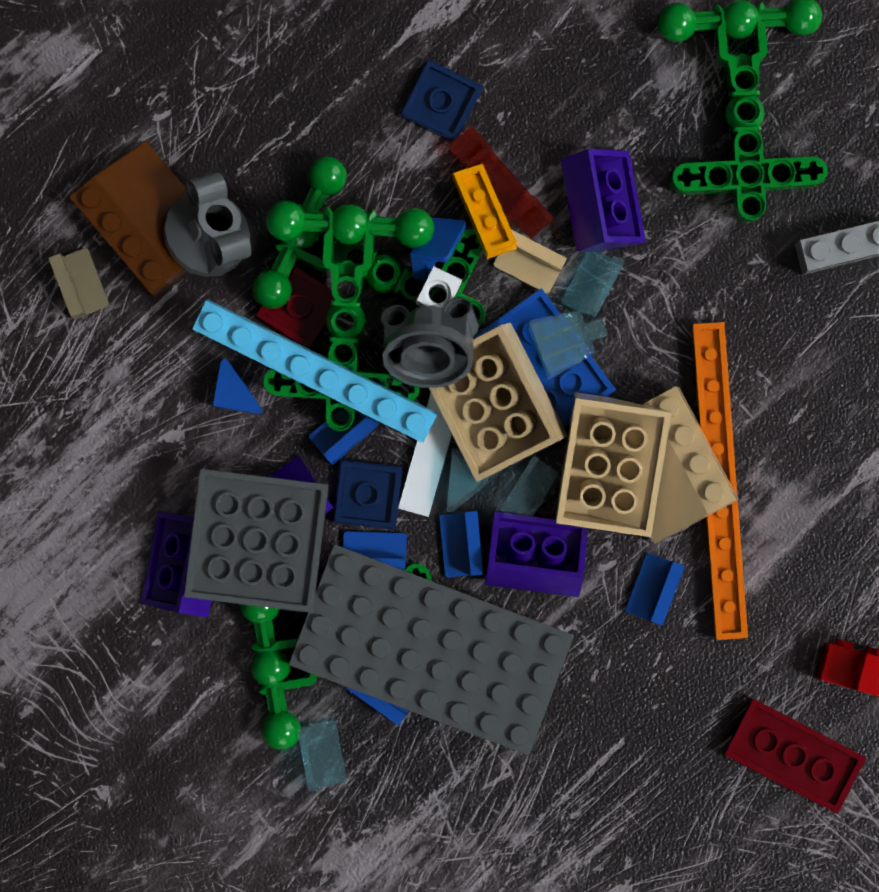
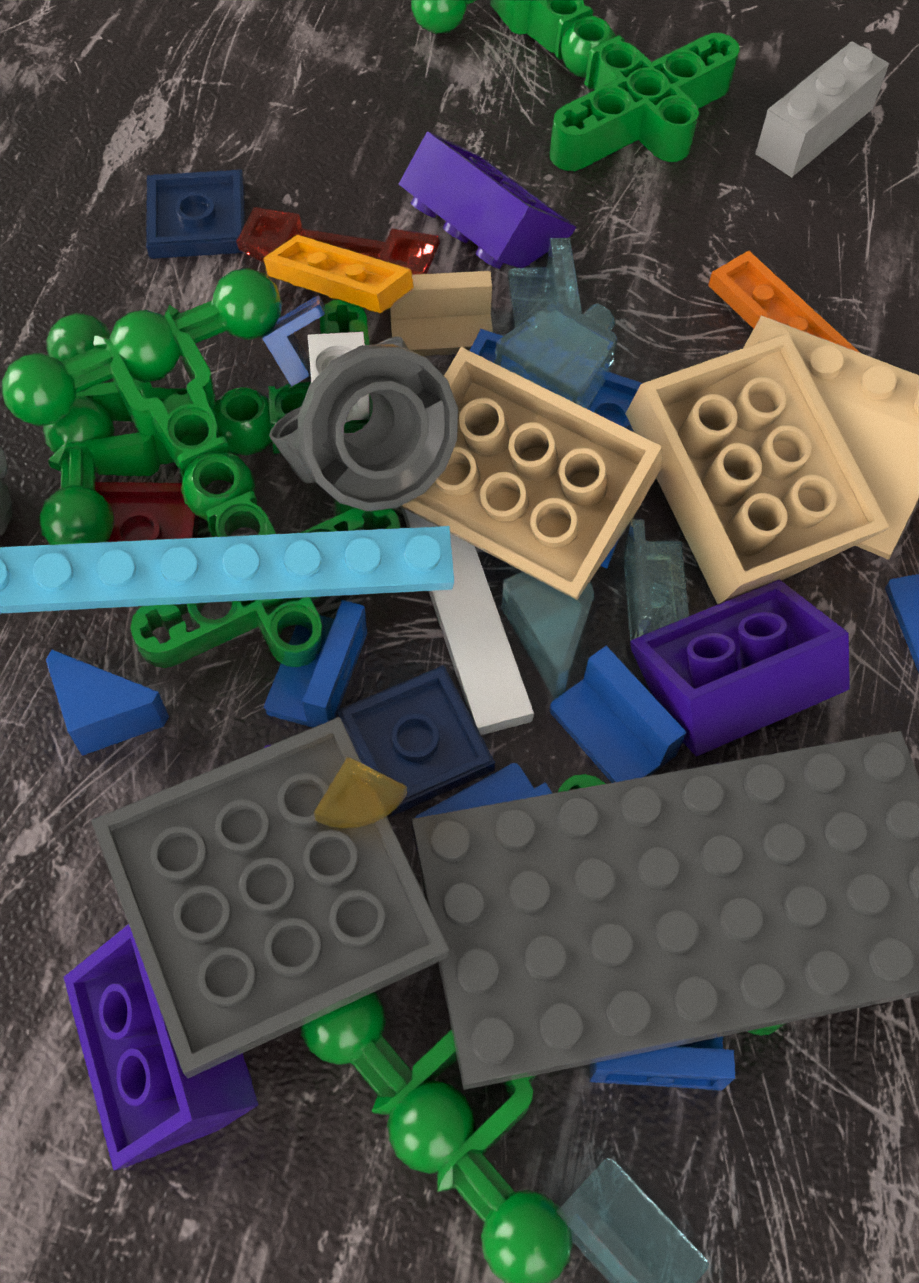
camera: 35 degrees left, 25 degrees down
none -> clear yellow tile [314,757,407,828]

